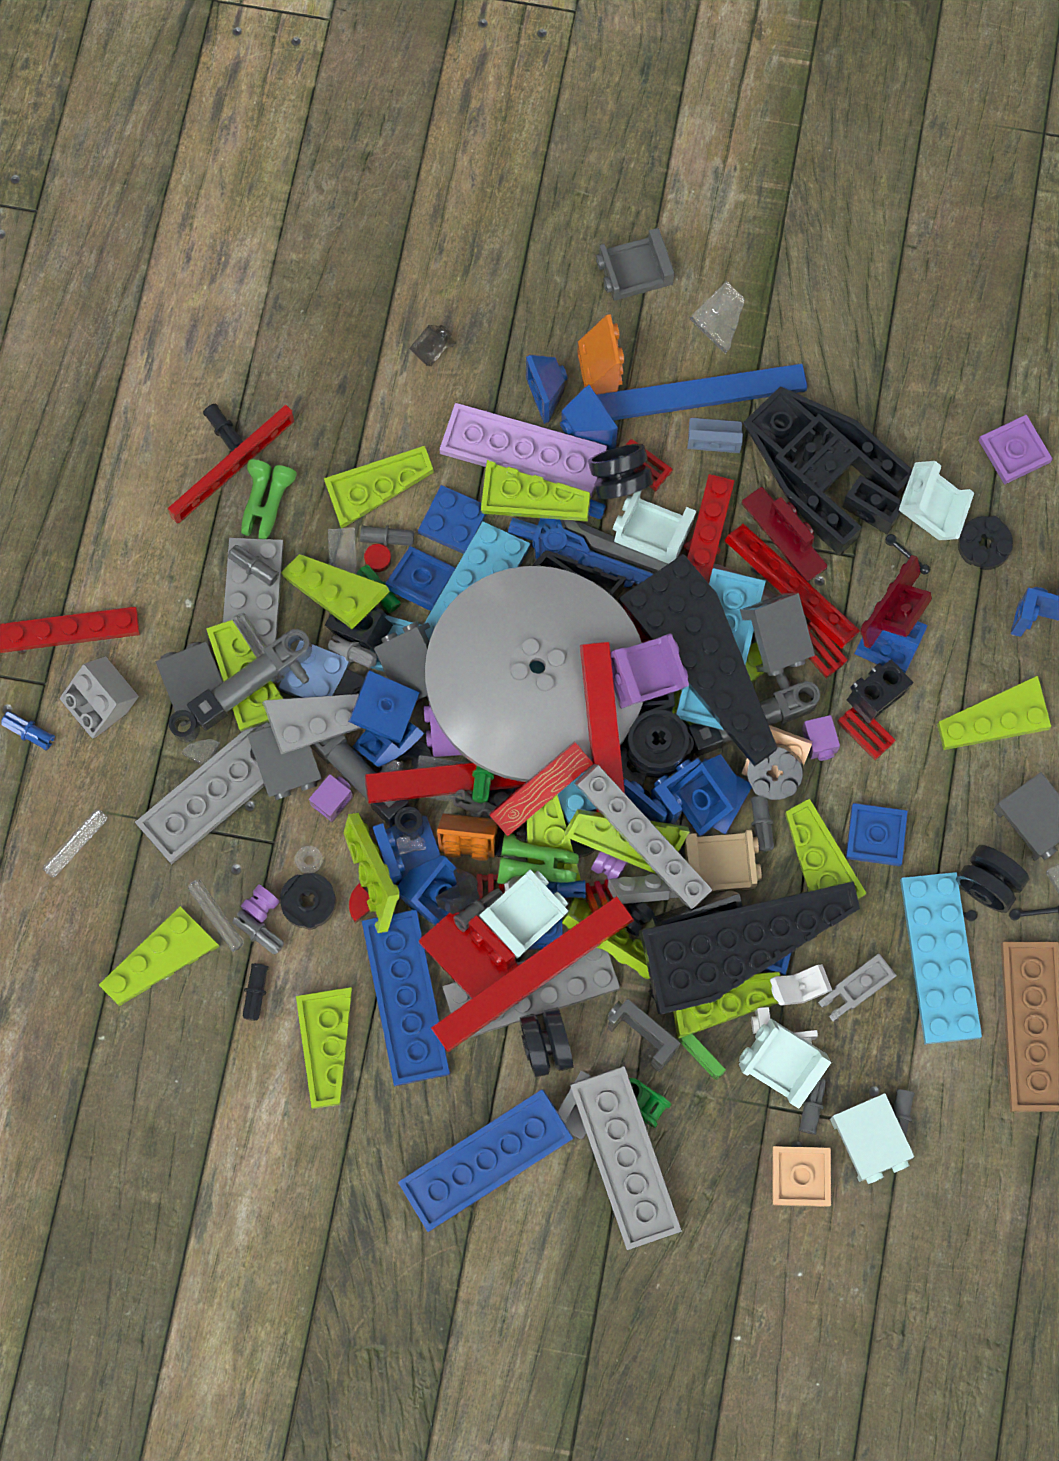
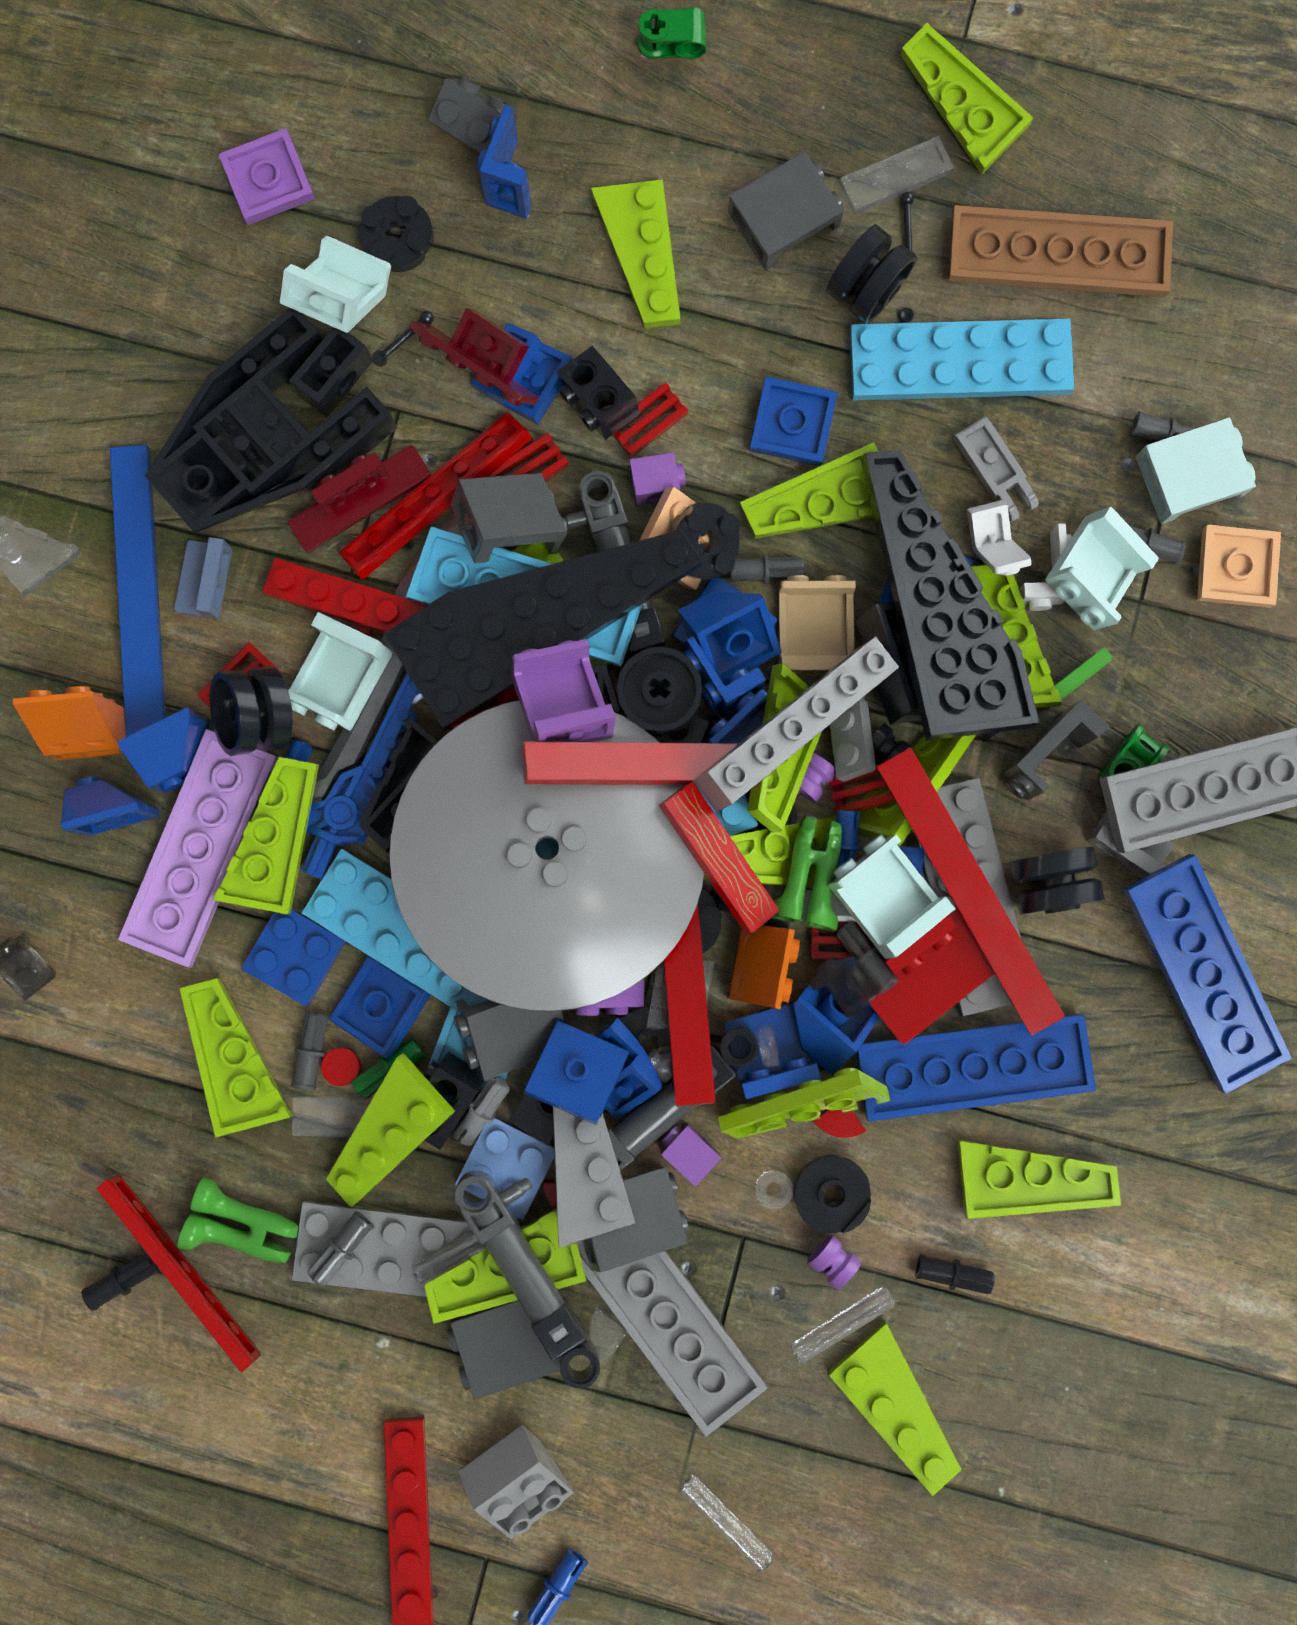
camera: 85 degrees left, 10 degrees up
dark grey axle [232,909,284,955] -> none
dark grey axle [453,789,498,819] -> none
green axle [472,765,495,804] -> none

